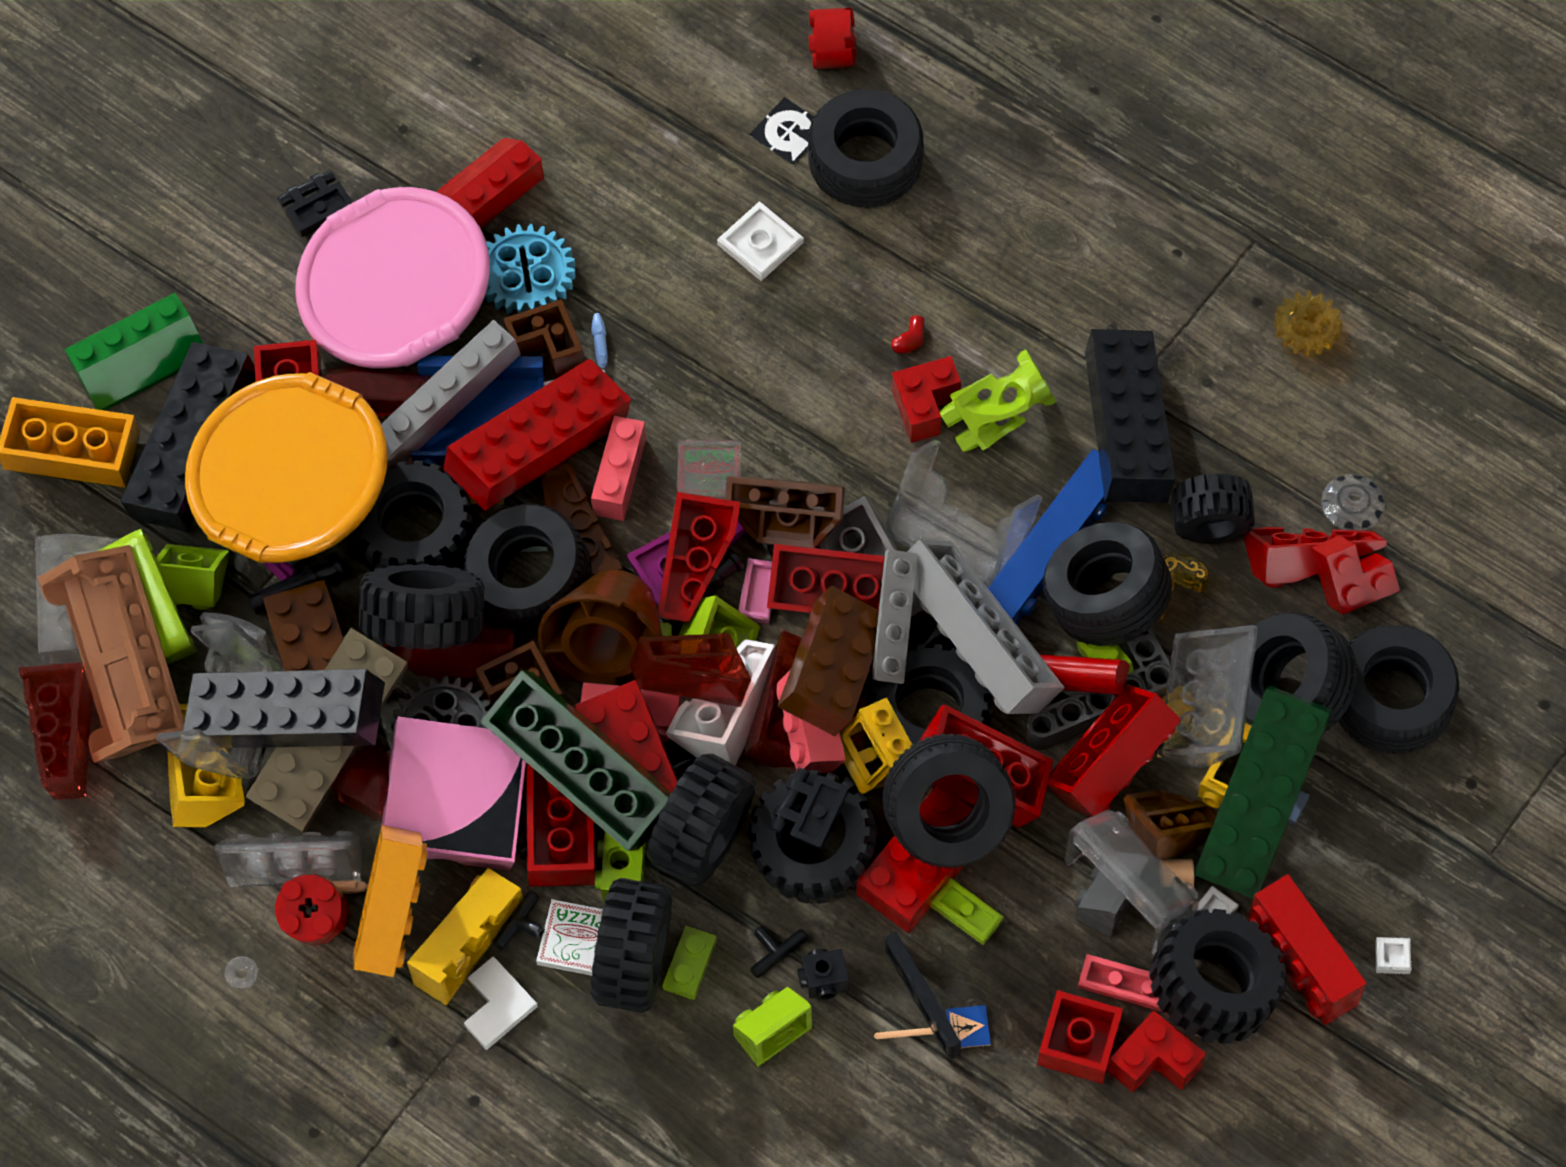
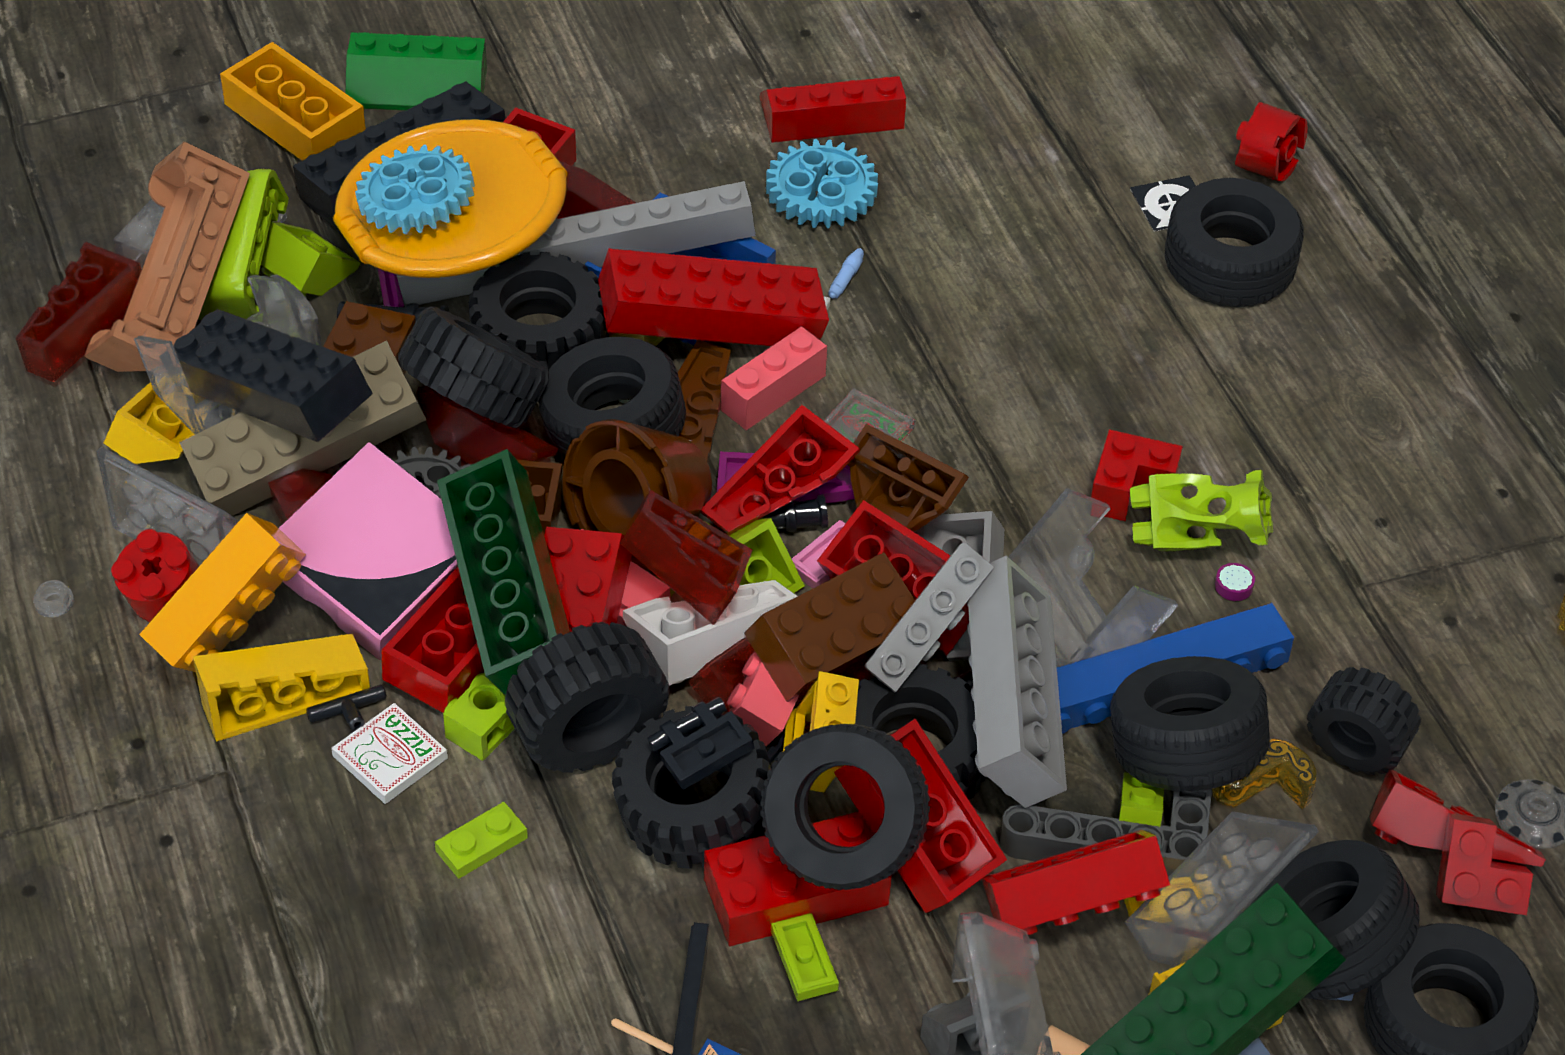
camera: 30 degrees right, 15 degrees down
black plate [277,170,353,237] -> none
bright pink piece [295,187,490,369] -> none
white tile [464,956,538,1050] -> none
reddish brown brick [503,299,584,377] -> none
black tyre [591,878,672,1013] -> none
white tile [717,201,804,281] -> none
lime slope [733,986,812,1067] -> none
black piece [750,926,808,978] -> none
black brick [797,949,849,1000] -> none
red arm [891,315,925,354] -> none
red brick [1039,654,1130,695] -> none
black brick [1085,329,1175,503] -> none
reddish brown wedge [1123,790,1217,861] -> none
none -> medium azure gear [355,145,475,234]
none -> tile [1215,563,1255,601]

